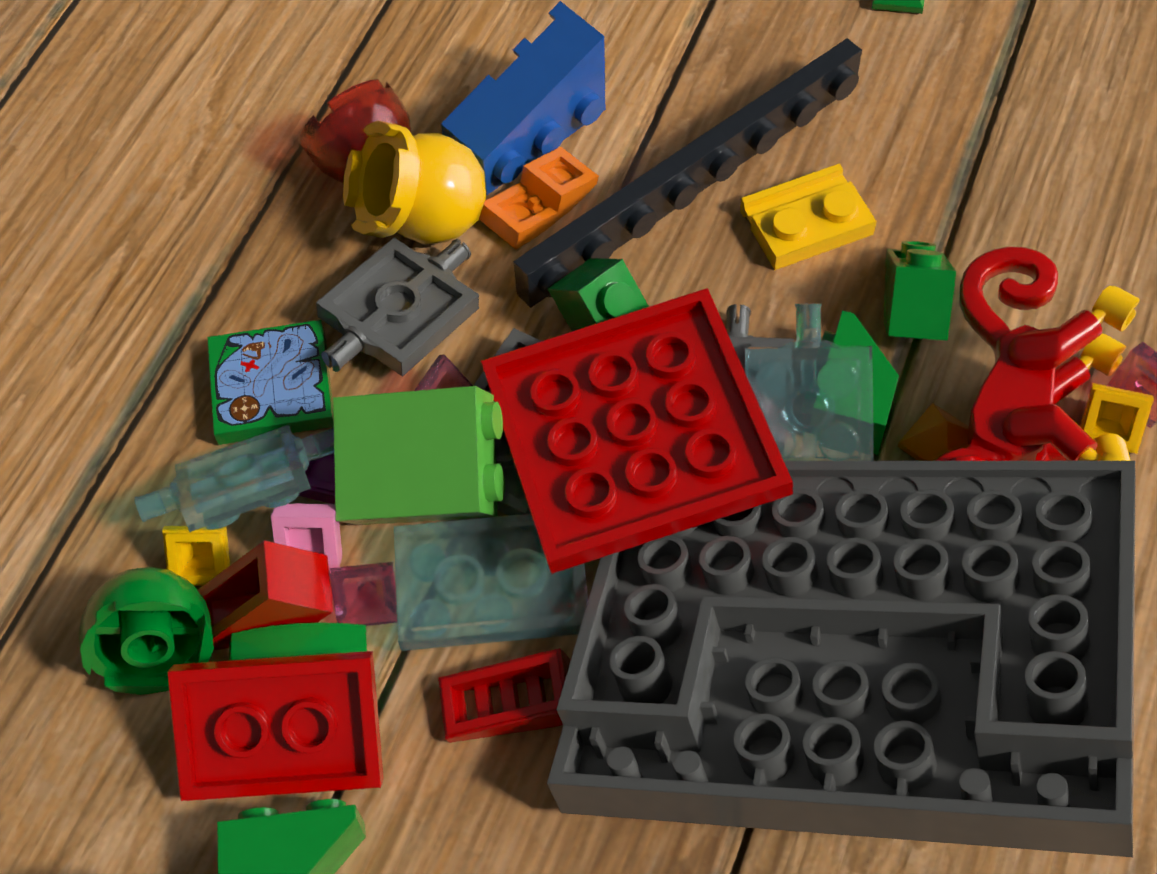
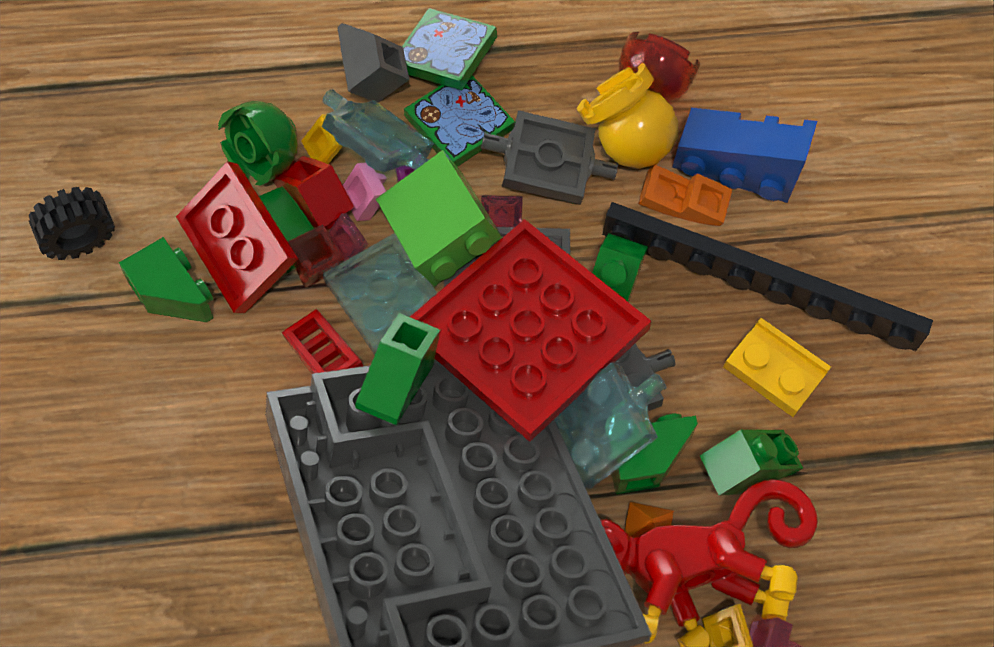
camera: 55 degrees right, 5 degrees up
none -> clear red slope [288,225,345,288]
none -> dark grey slope [337,23,409,103]
none -> green slope [355,313,440,426]
none -> tile [402,8,498,90]

